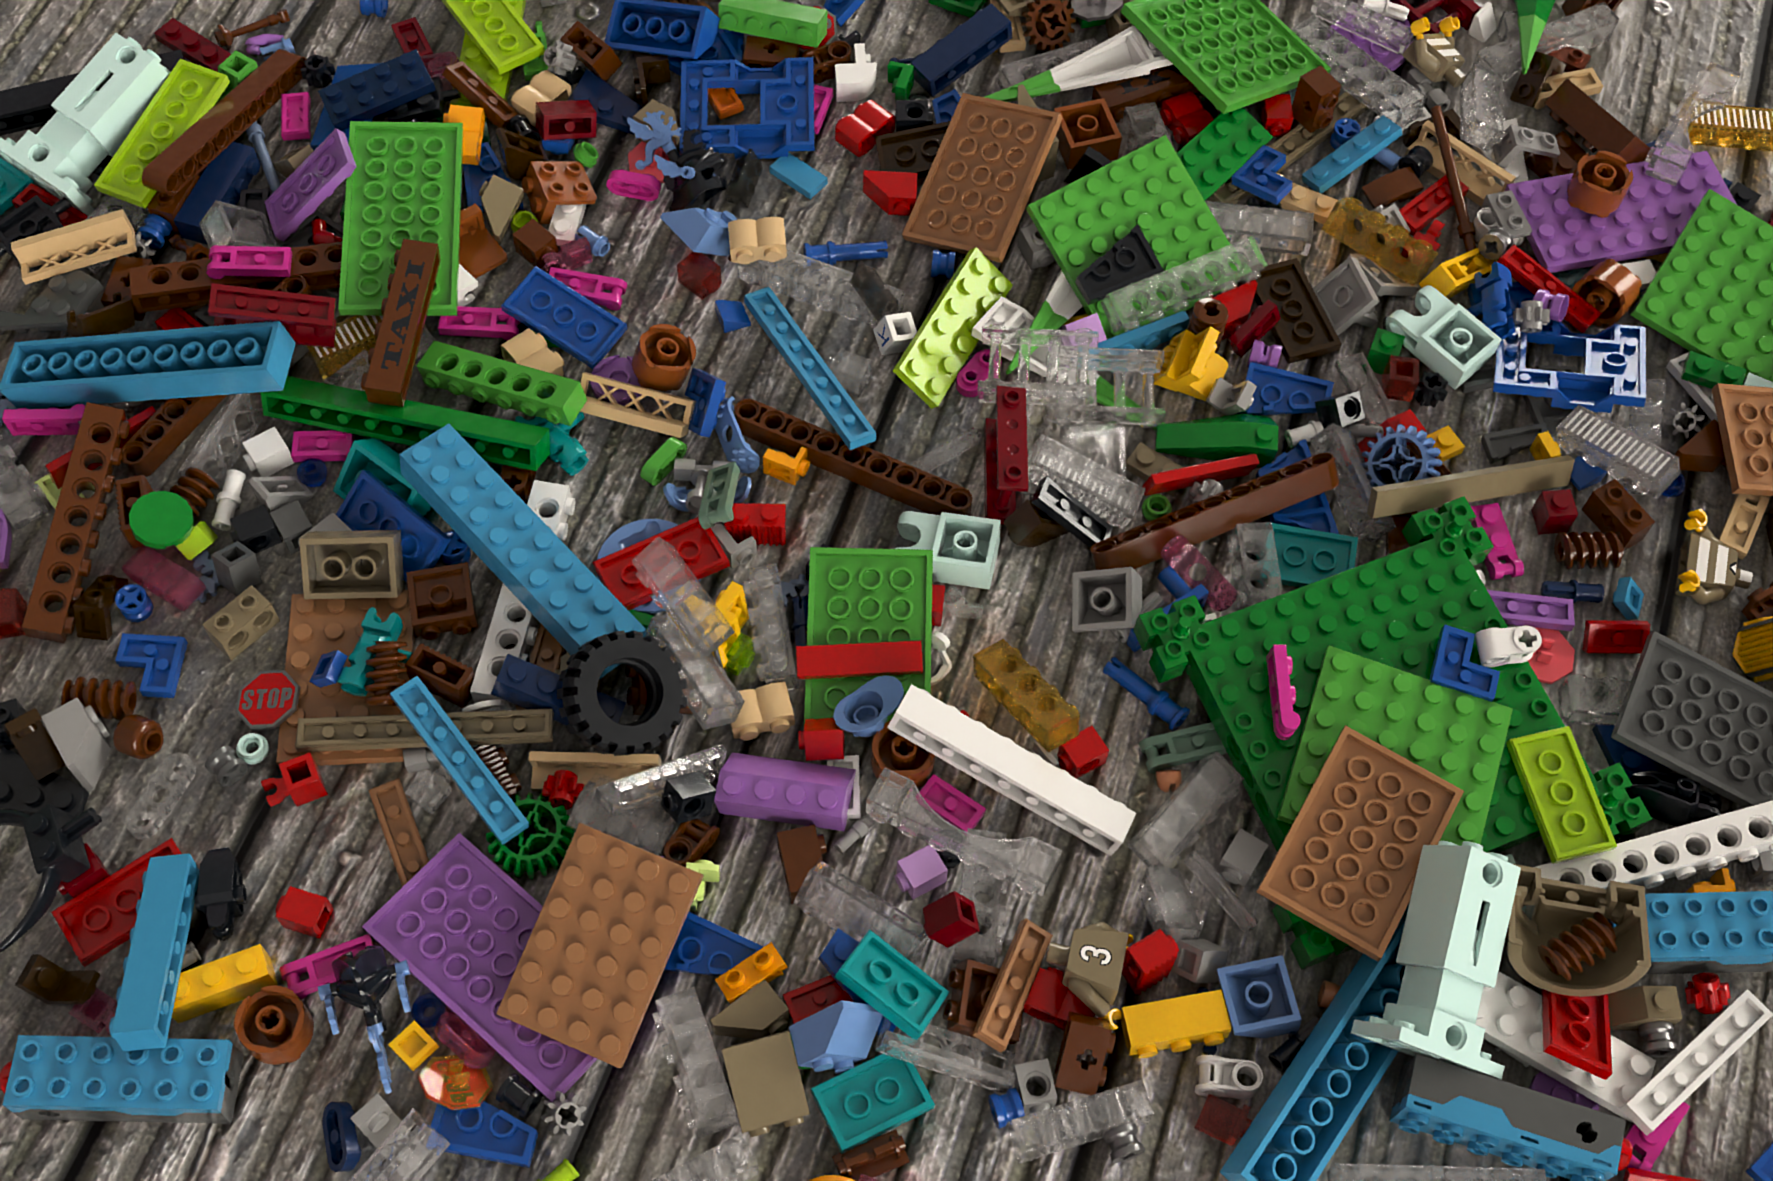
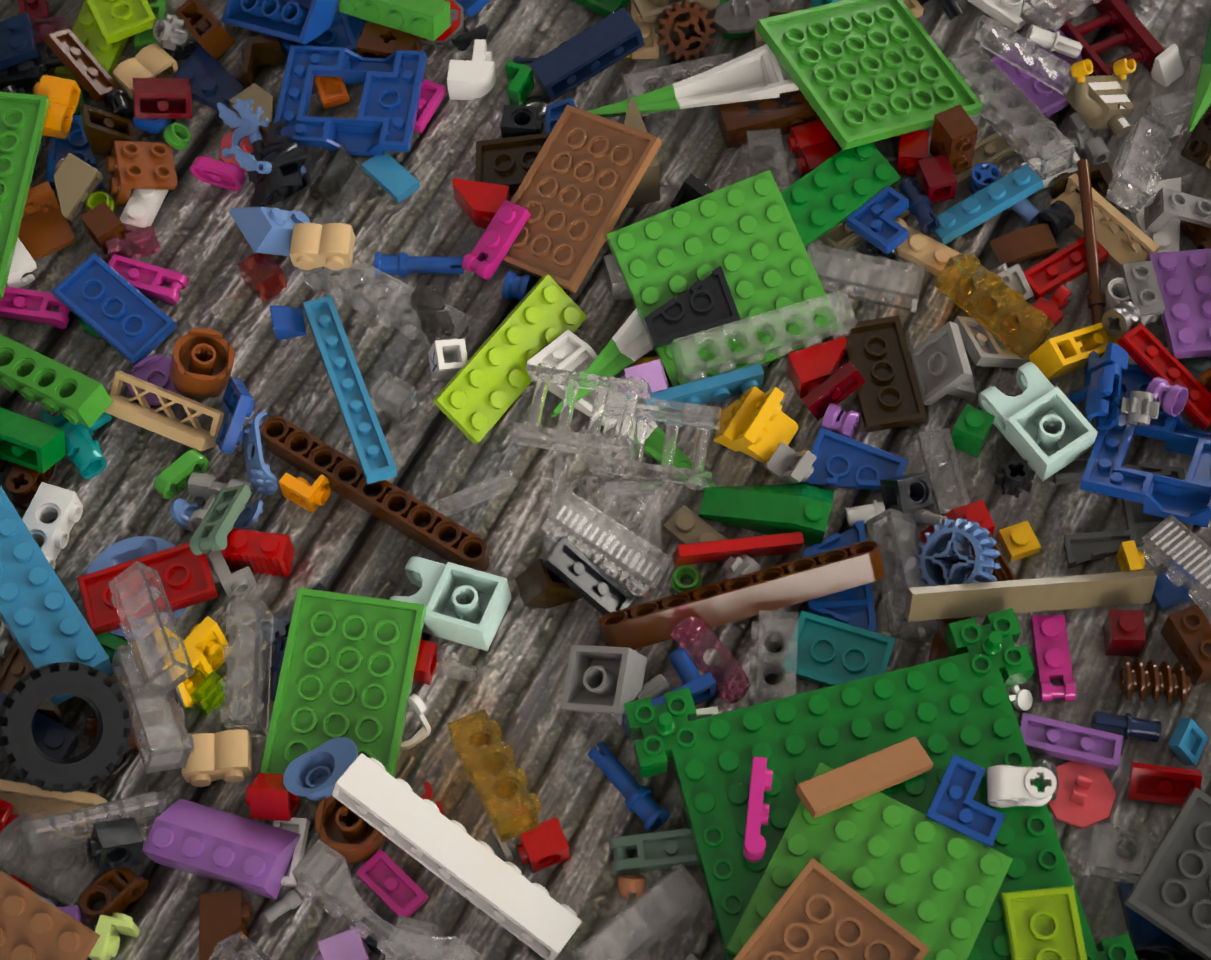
camera: 15 degrees right, 0 degrees up
tan brick [500,328,565,377] -> none
medium blue pin [575,225,610,257] -> none
red tile [796,640,923,679] -> none
reddish brown piece [800,40,852,84] -> none
red brick [835,100,895,157] -> none
dark pink plate [956,349,1002,397] -> none
dark red fence [984,385,1029,525] -> none
dark orange brick [1054,98,1122,170] -> none
reddish brown piece [1188,298,1228,353] -> none
clear red brick [1382,355,1419,402] -> none
none -> dark pink plate [462,199,531,280]
none -> medium nougat tile [795,736,934,819]
none -> dark blue pin [899,177,940,233]
none -> dark red brick [915,154,957,204]

